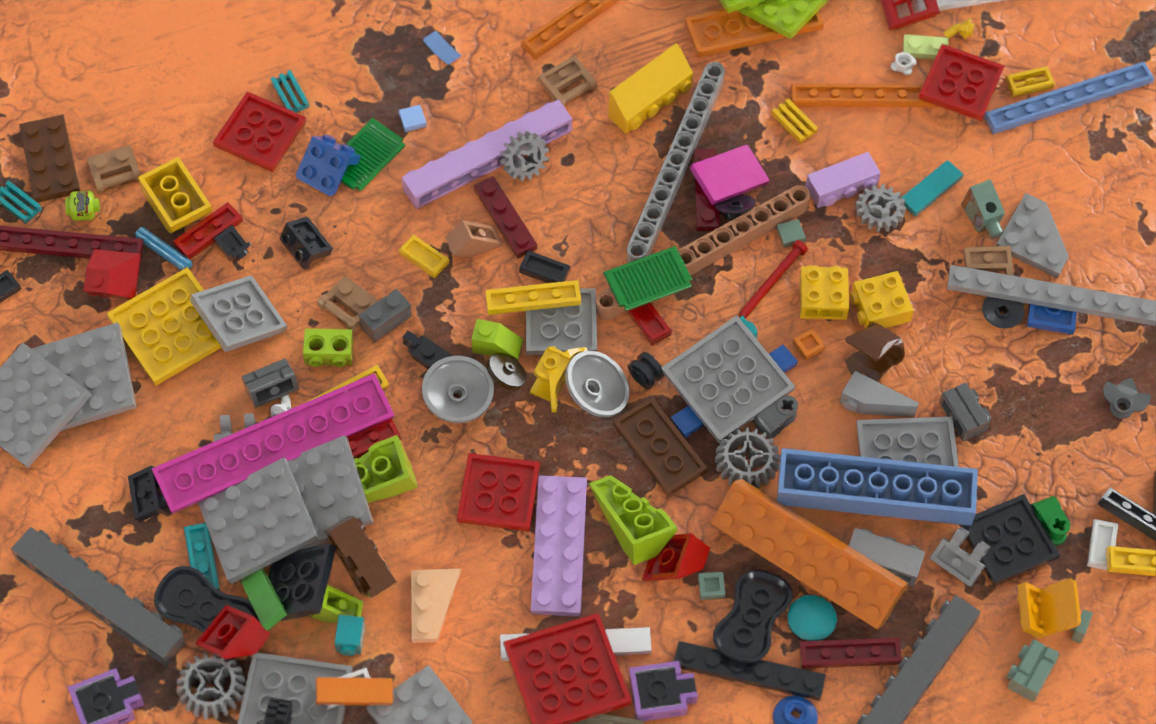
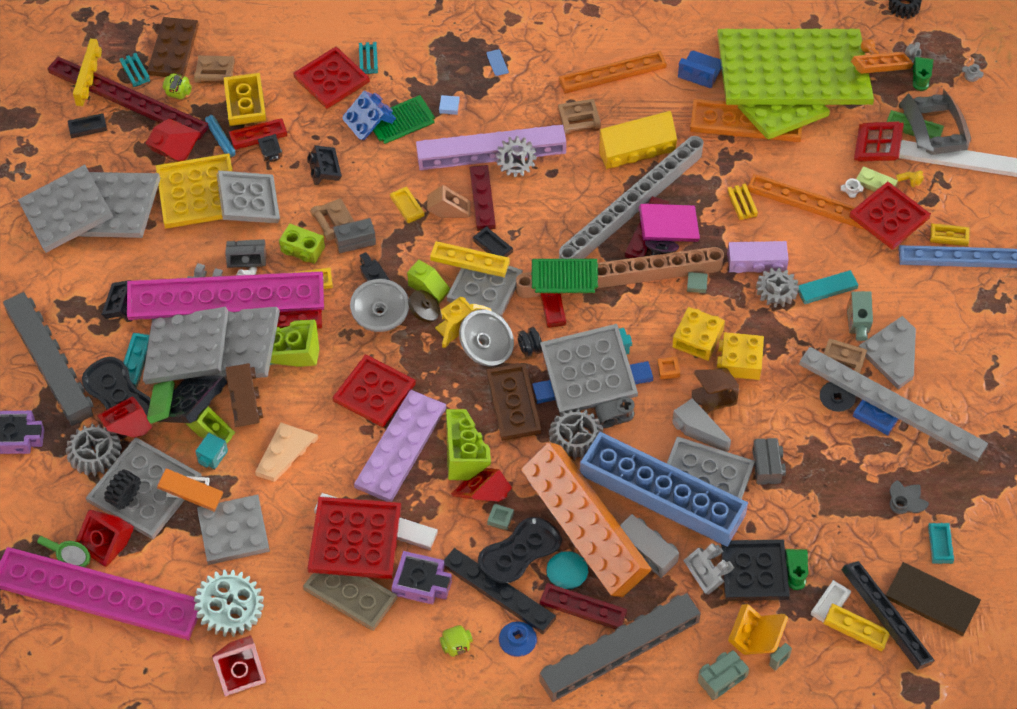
camera: 25 degrees right, 5 degrees down
red bar [739,240,808,318] -> none

